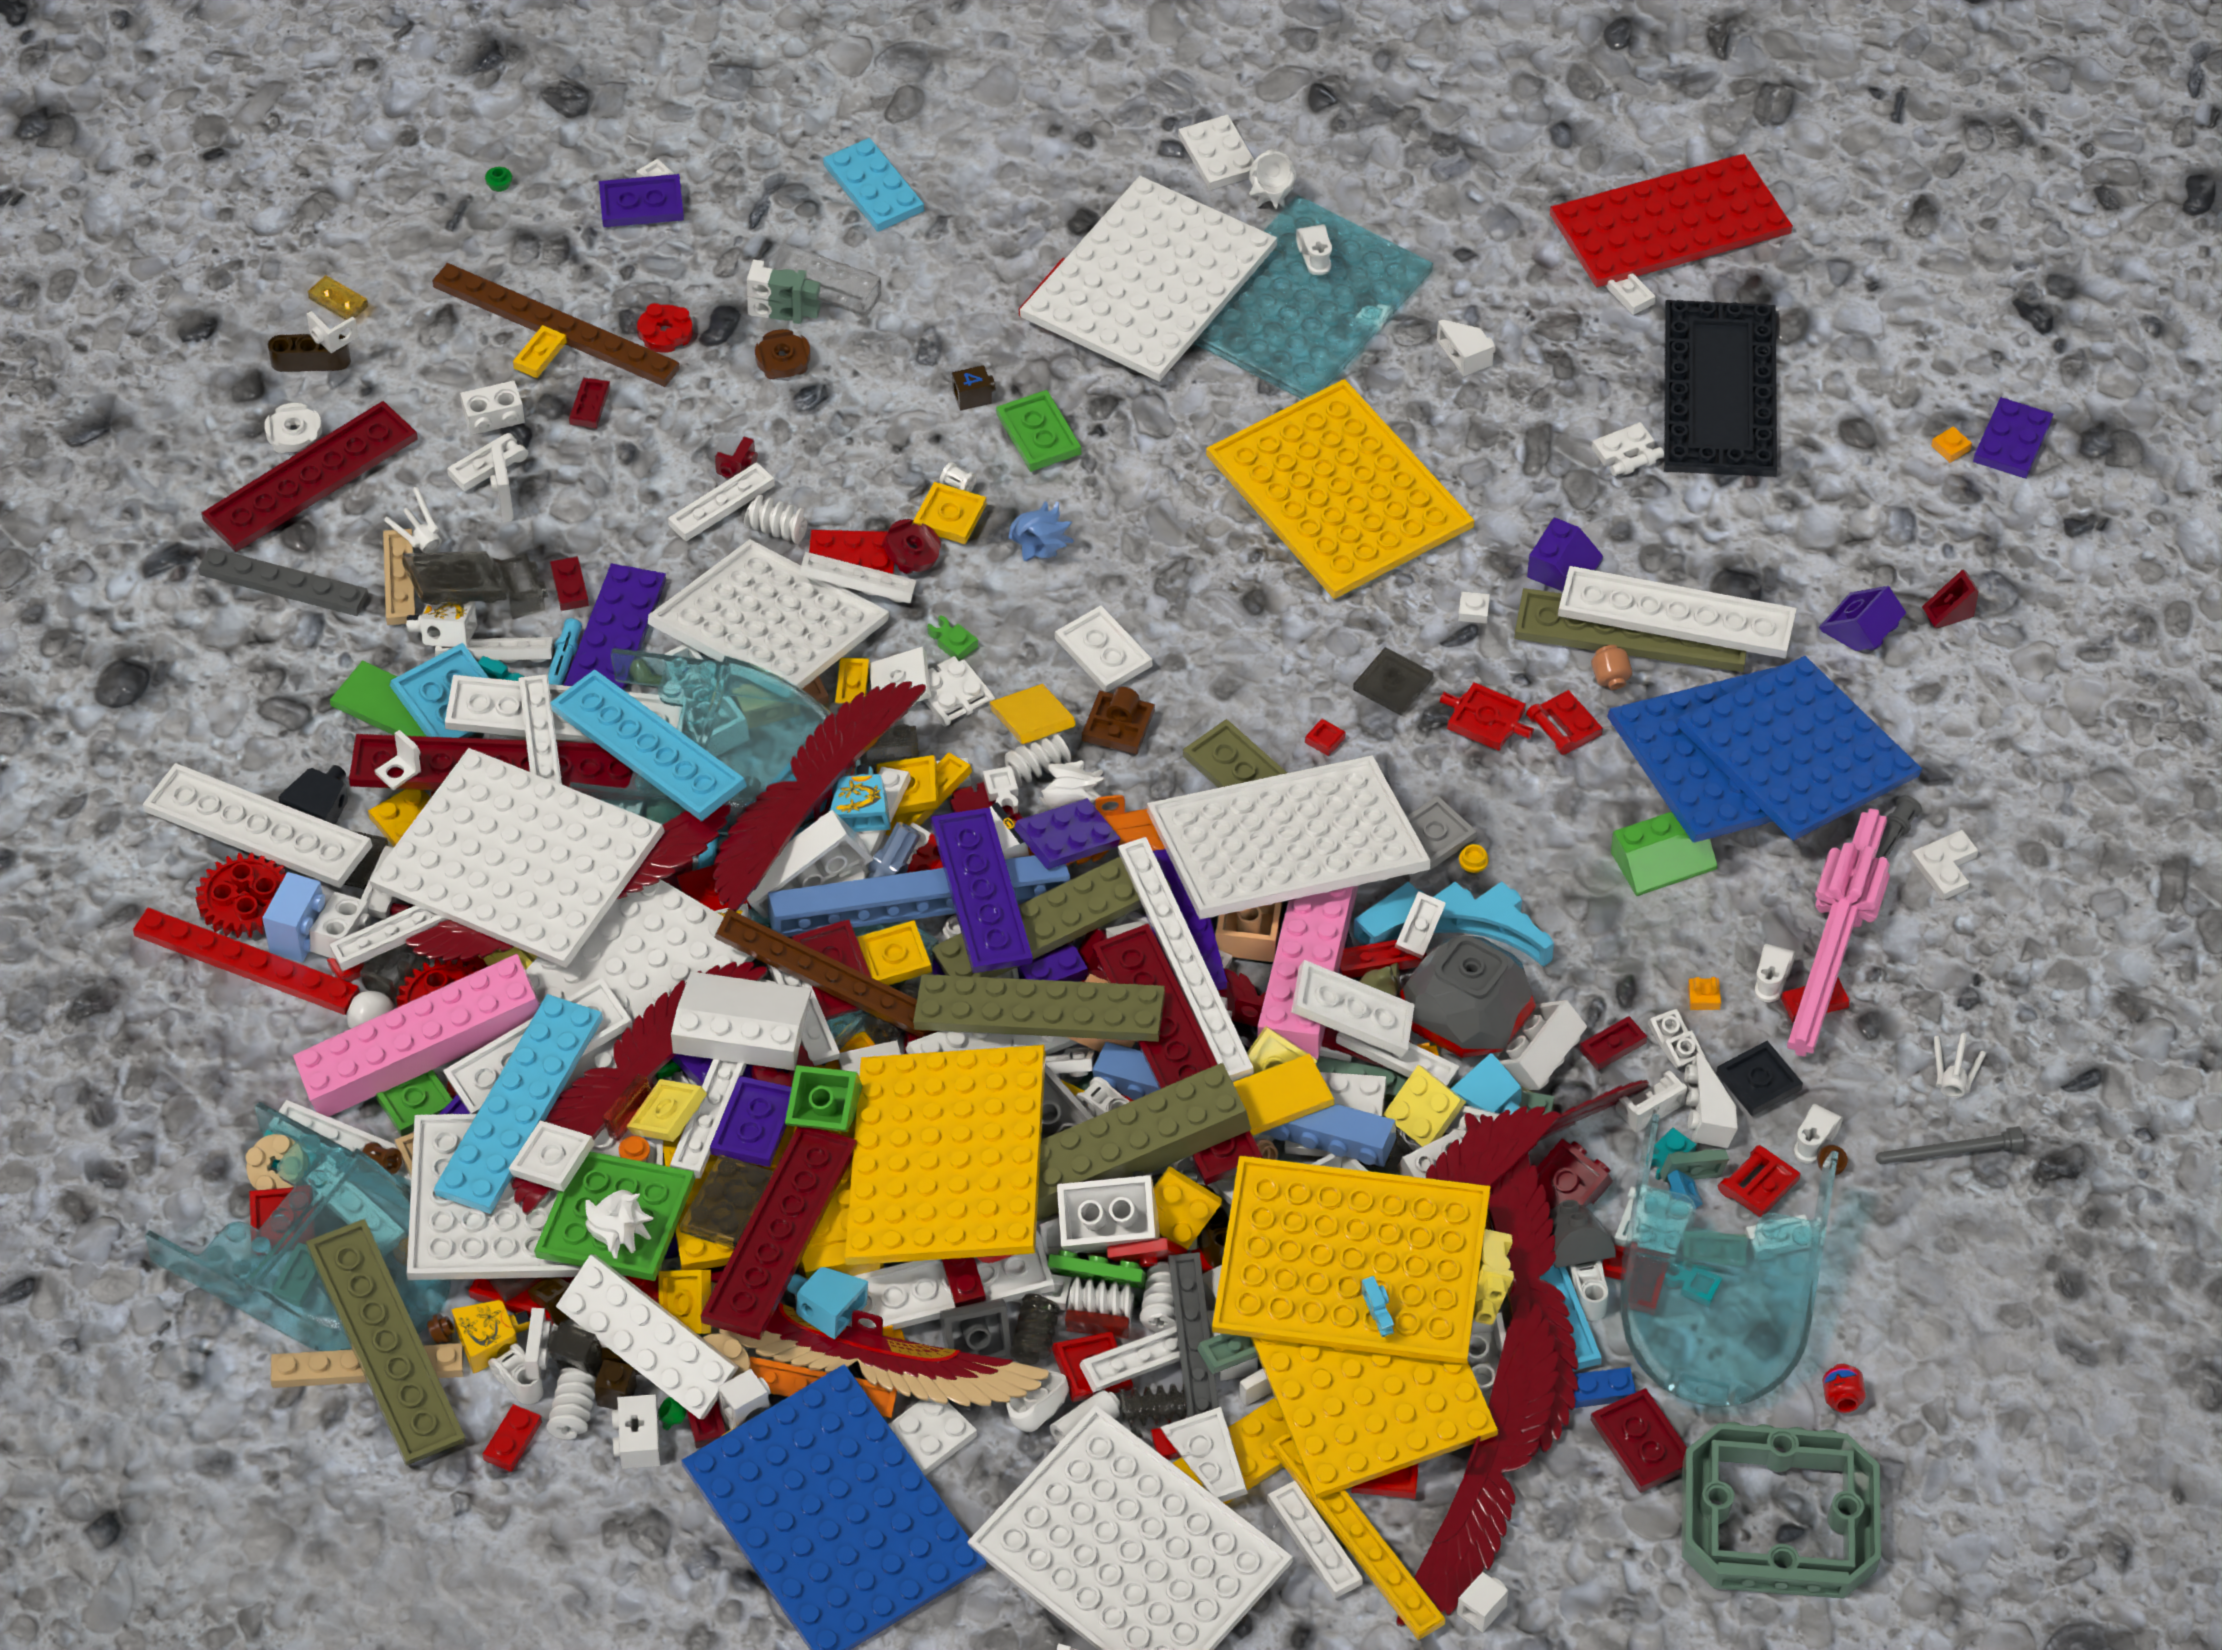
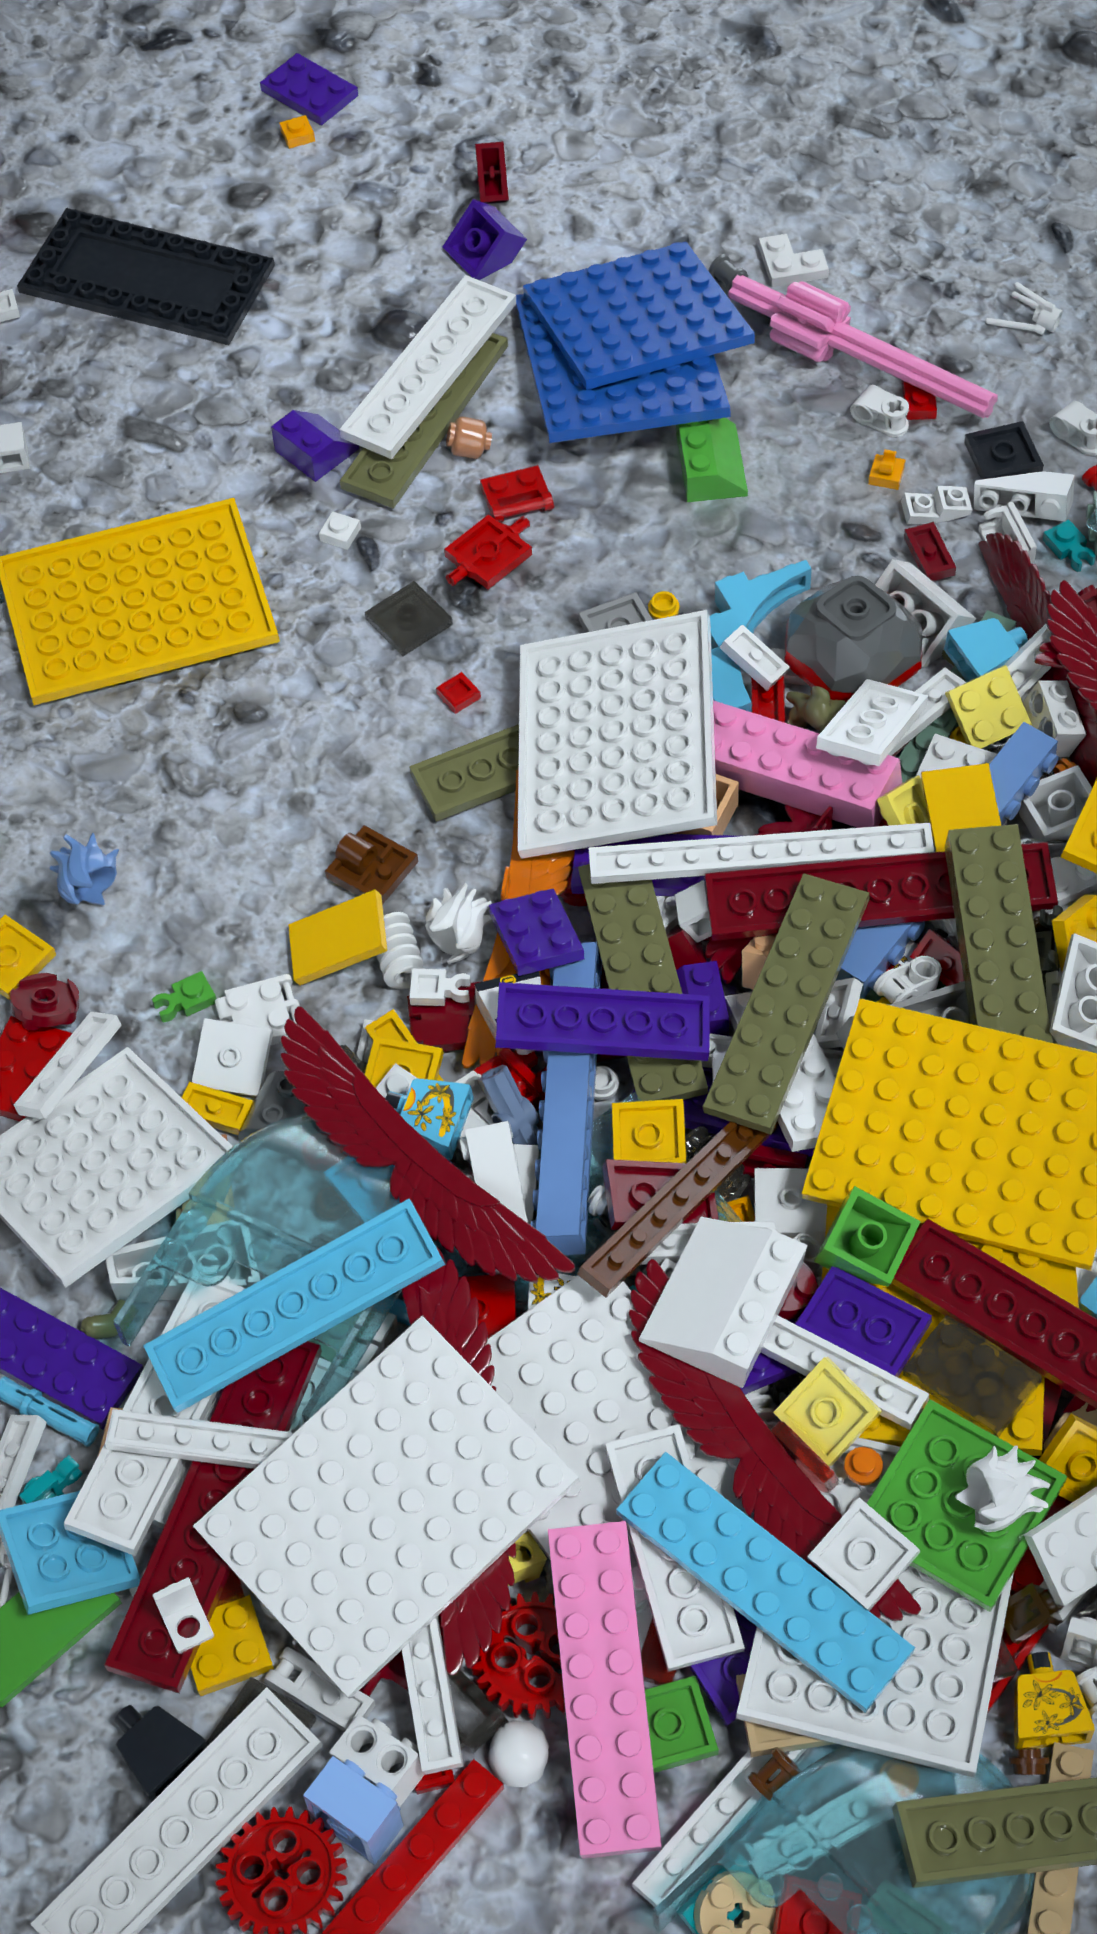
camera: 70 degrees left, 5 degrees up
white plate [1055,606,1152,692] -> none
white plate [1591,422,1664,476] -> none

